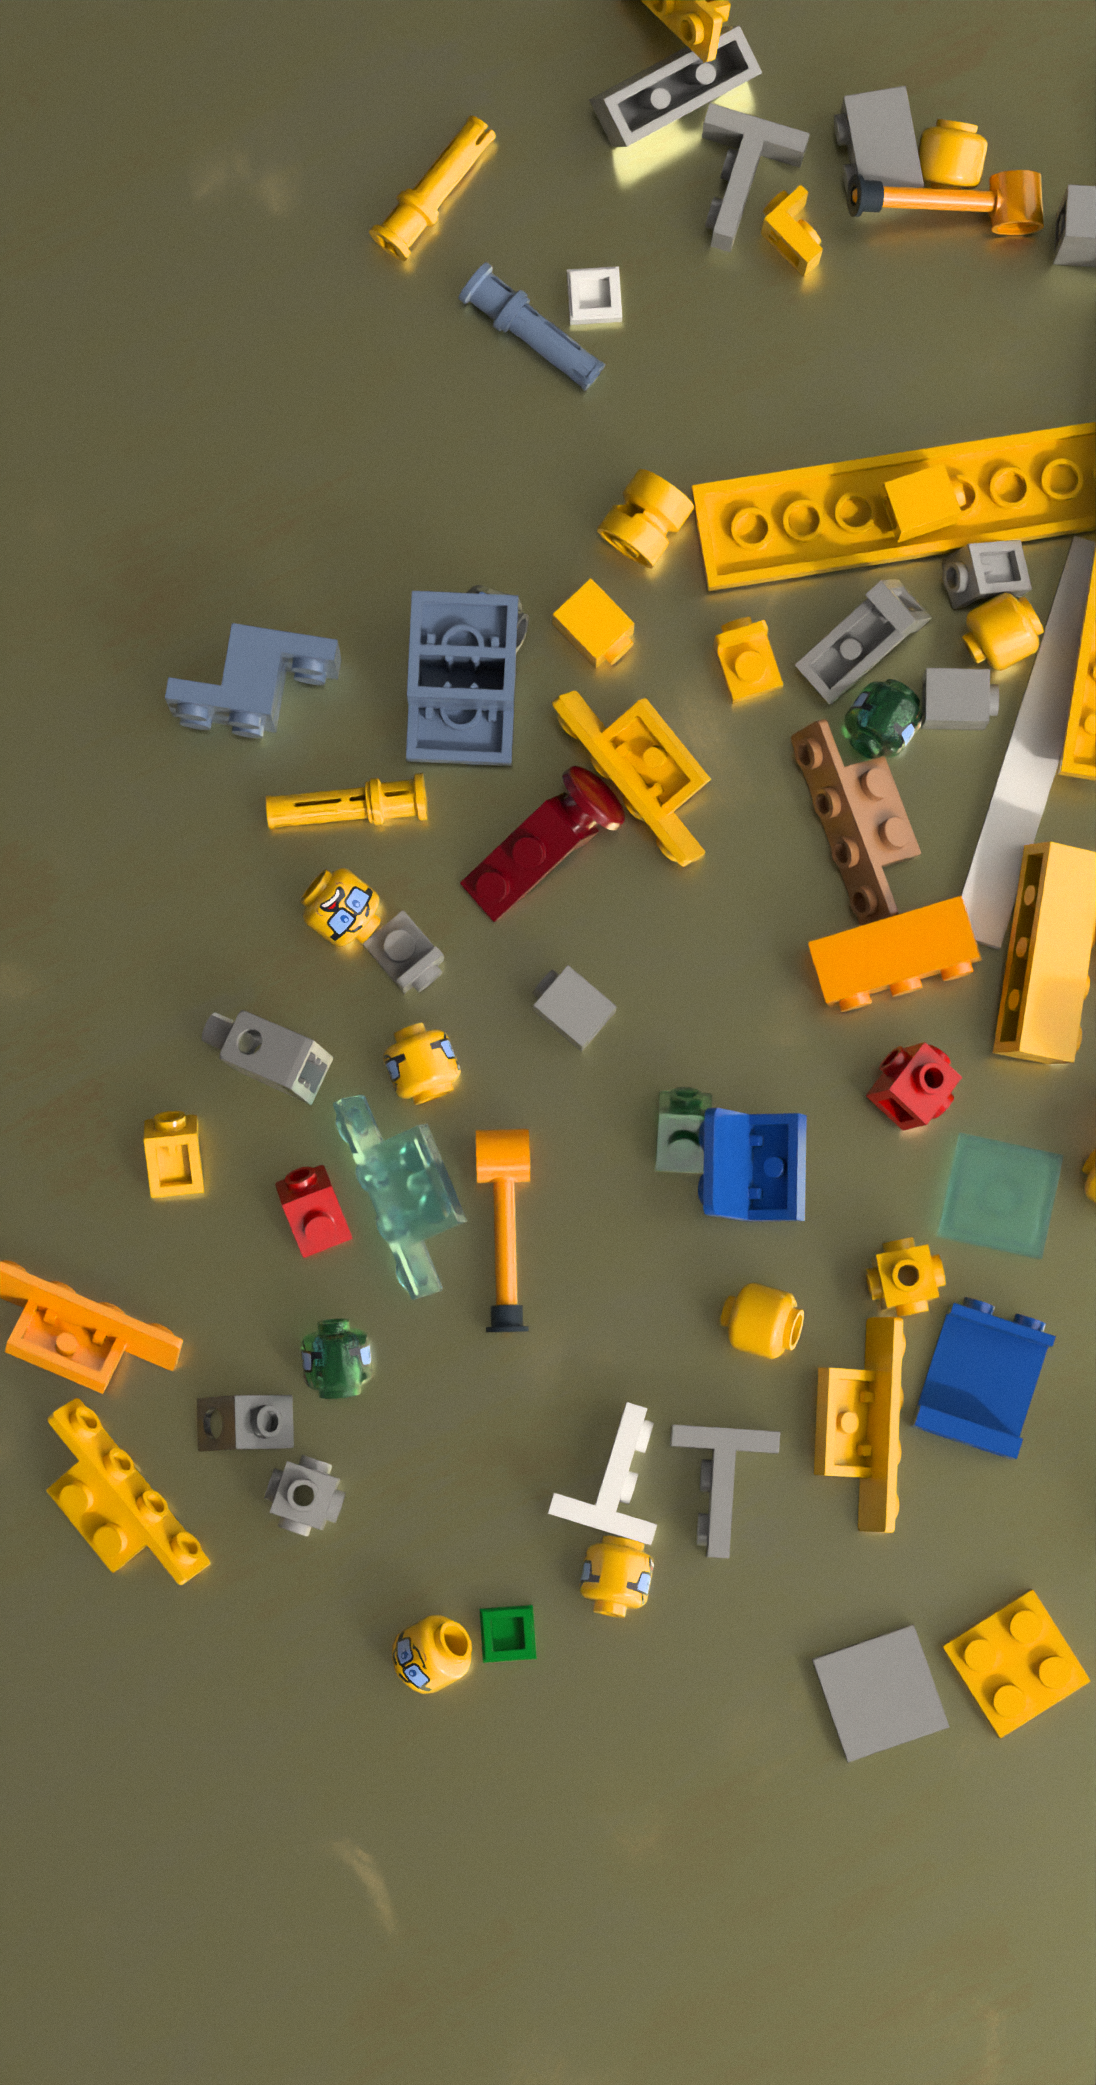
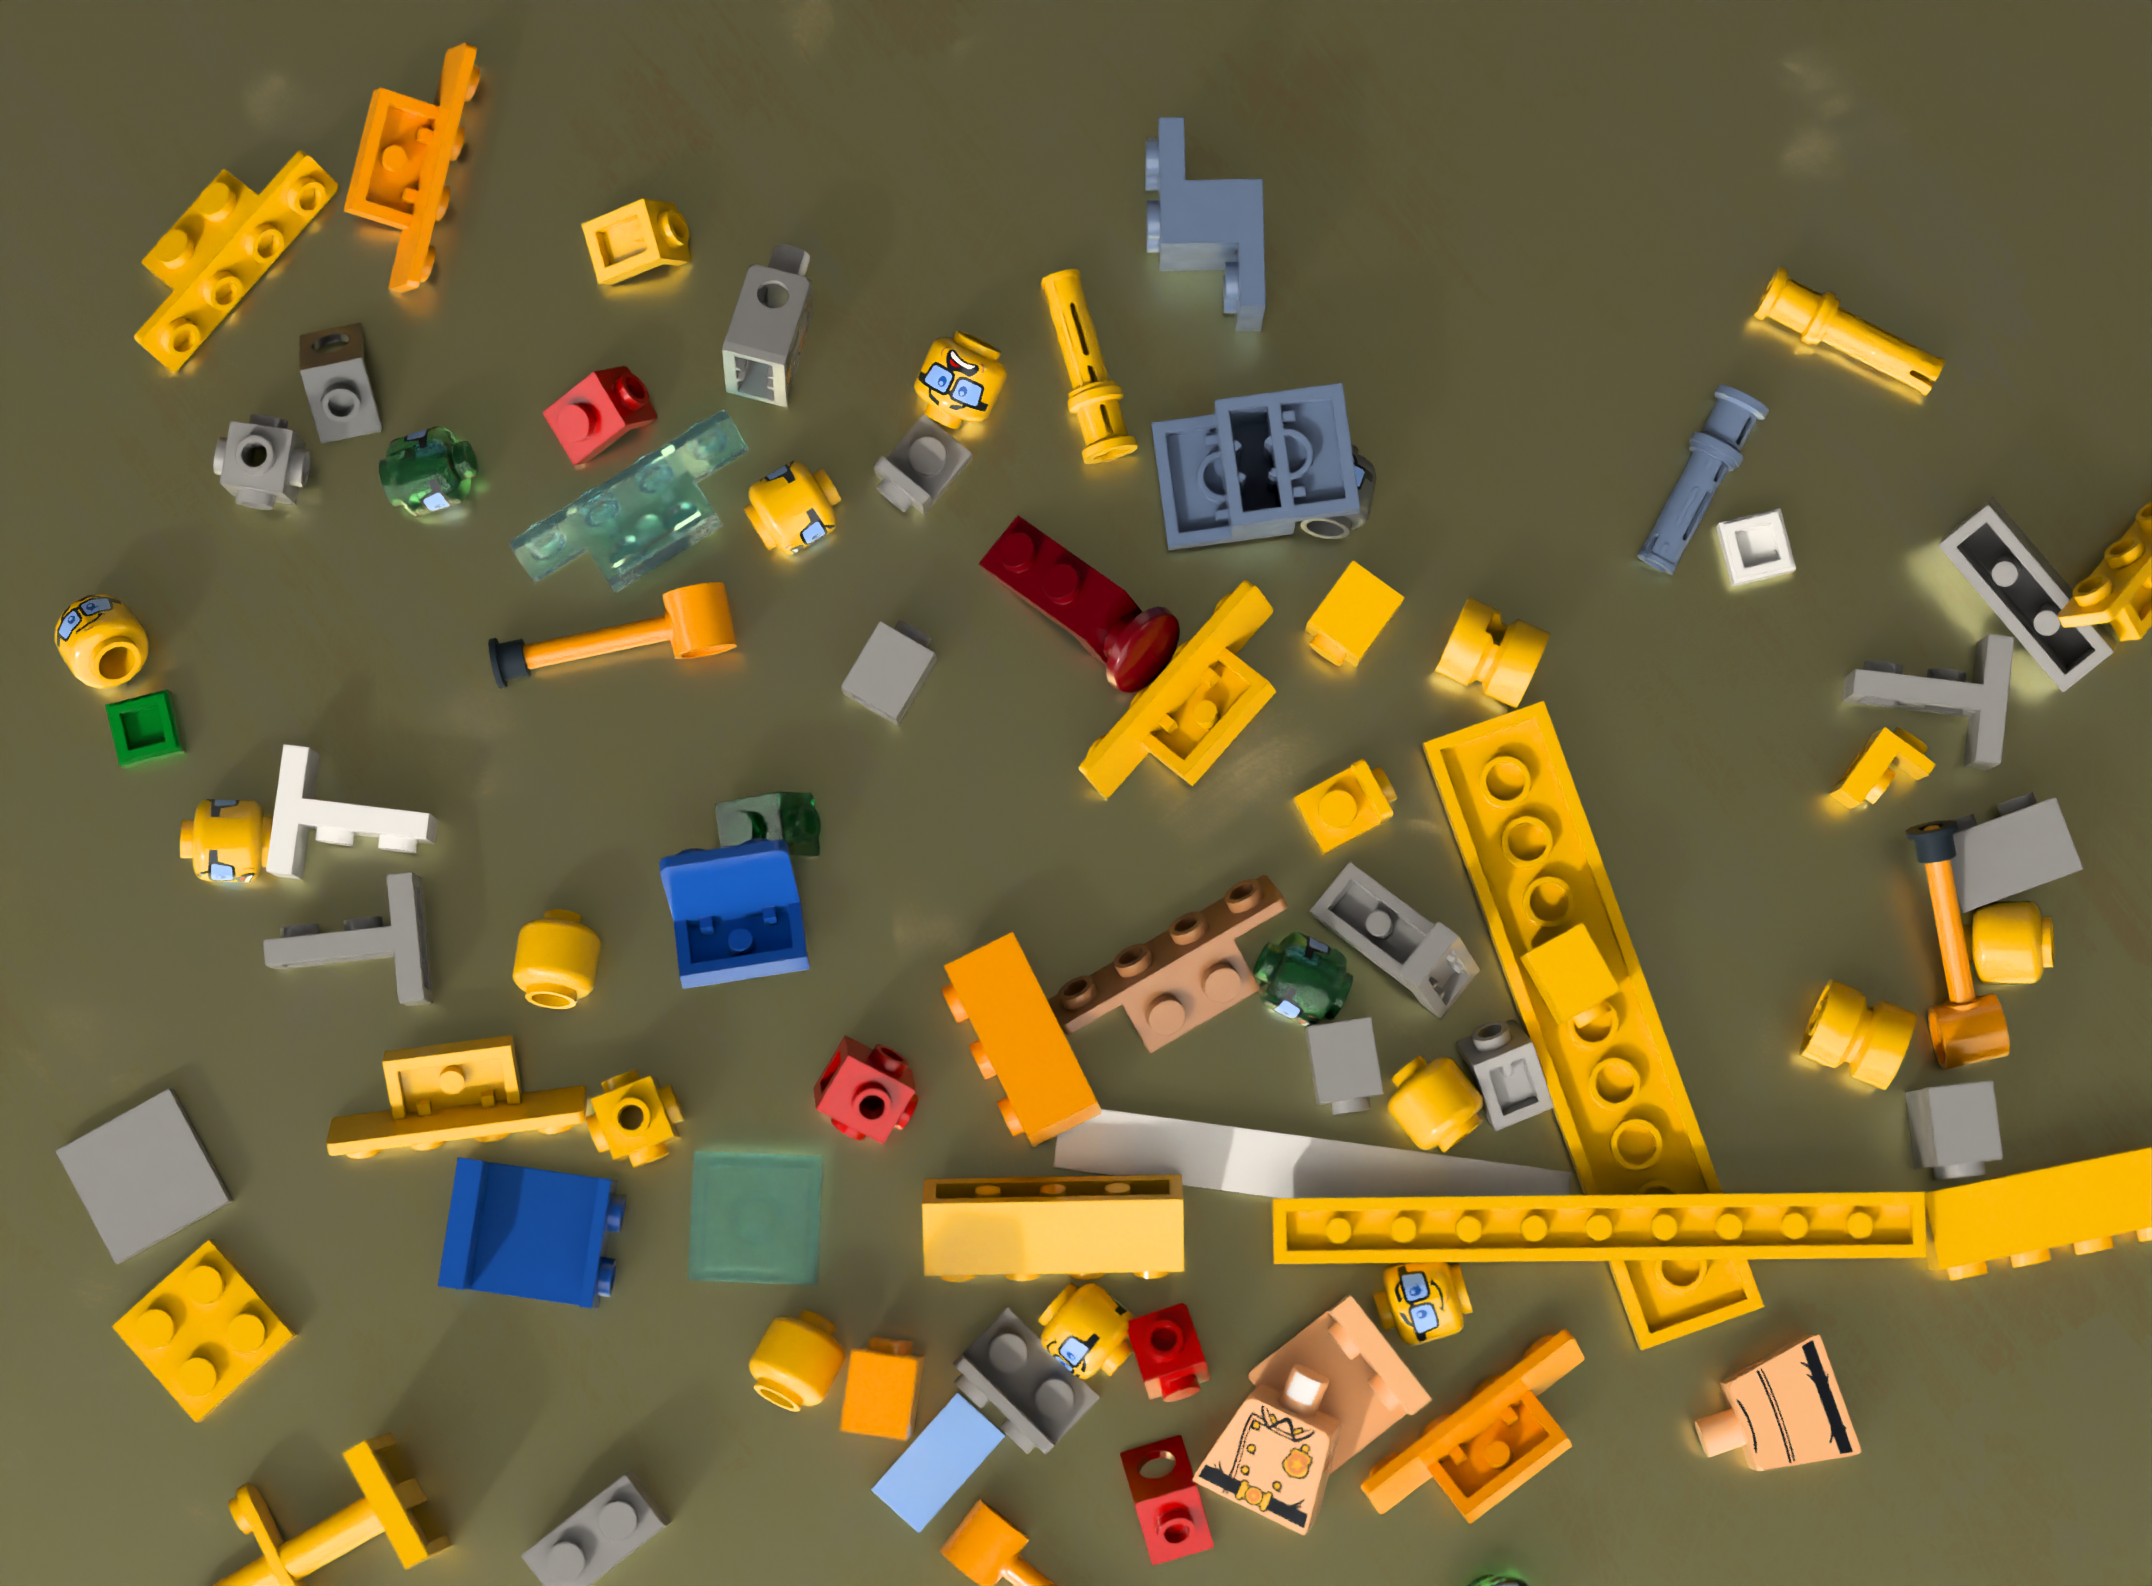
camera: 85 degrees right, 0 degrees up
none -> yellow wheel [1799,979,1917,1090]

